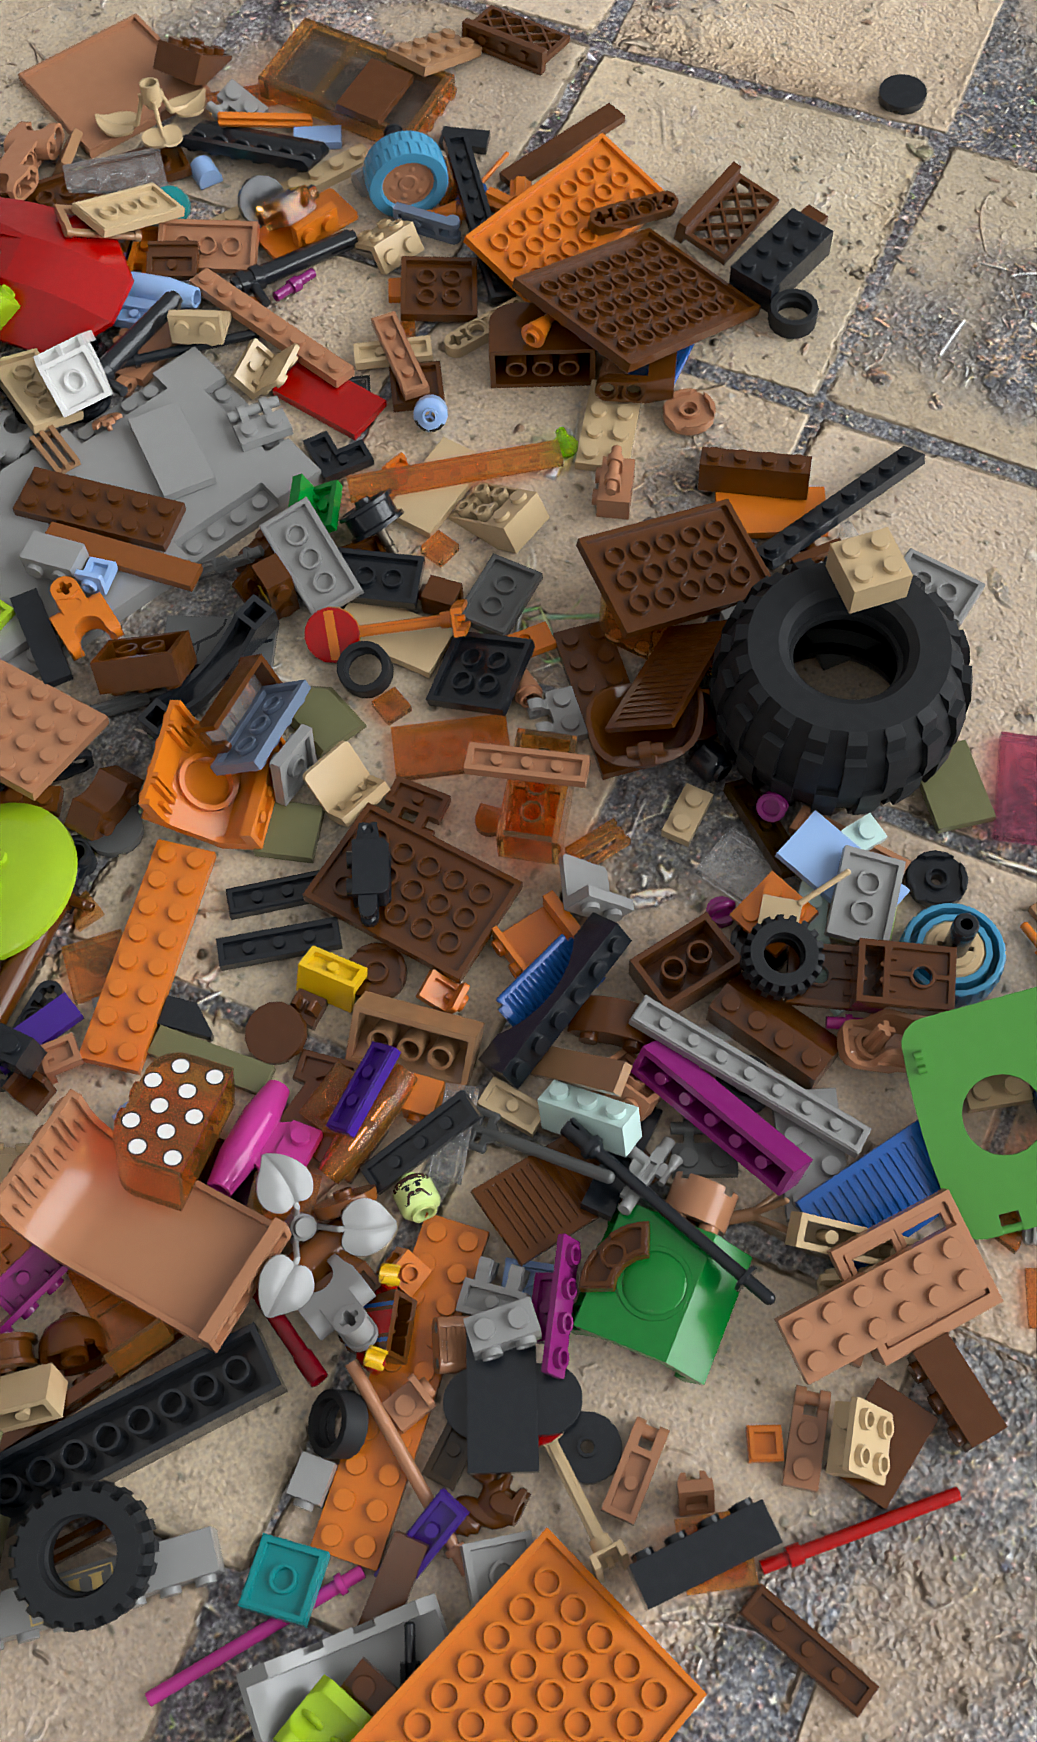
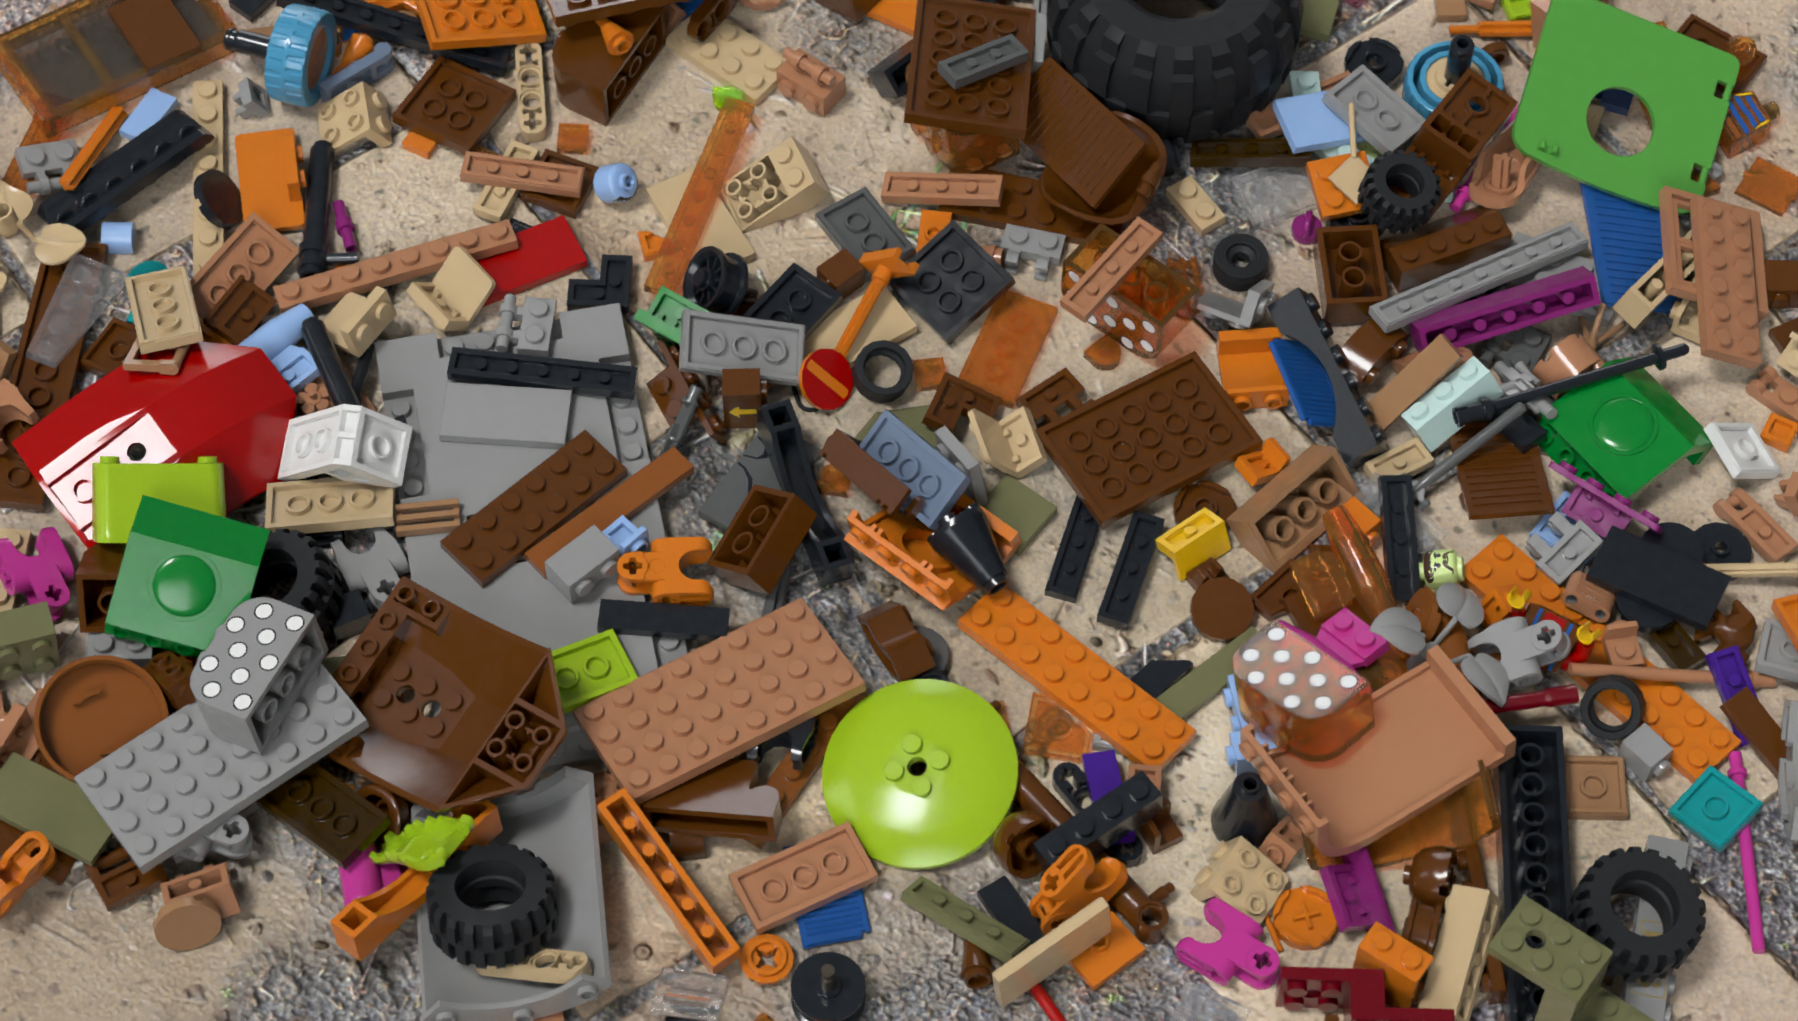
camera: 65 degrees left, 5 degrees down
nougat plant [92,412,123,431] -> none
clear orange torso [256,184,319,231] -> none
dark purple tile [326,1041,401,1138] -> none
black hinge [346,822,392,928] -> none
clear orange tile [420,530,459,568] -> none
light grey brick [463,1296,542,1361] -> none
reddish brown tile [579,1221,650,1292] -> none
magenta tile [756,791,789,822] -> none
none -> black plate [447,347,638,400]
none -> clear orange tile [557,123,590,155]
none -> nougat plate [880,171,1005,207]
none -> reddish brown plate [922,372,1002,433]
none -> black cone [927,502,1009,596]
none -> dark grey plate [937,34,1029,90]
none -> black tyre [1212,233,1269,291]
none -> reddish brown tile [1482,41,1509,66]
none -> medium nougat tile [1564,755,1629,821]
none -> white tile [1704,422,1781,479]

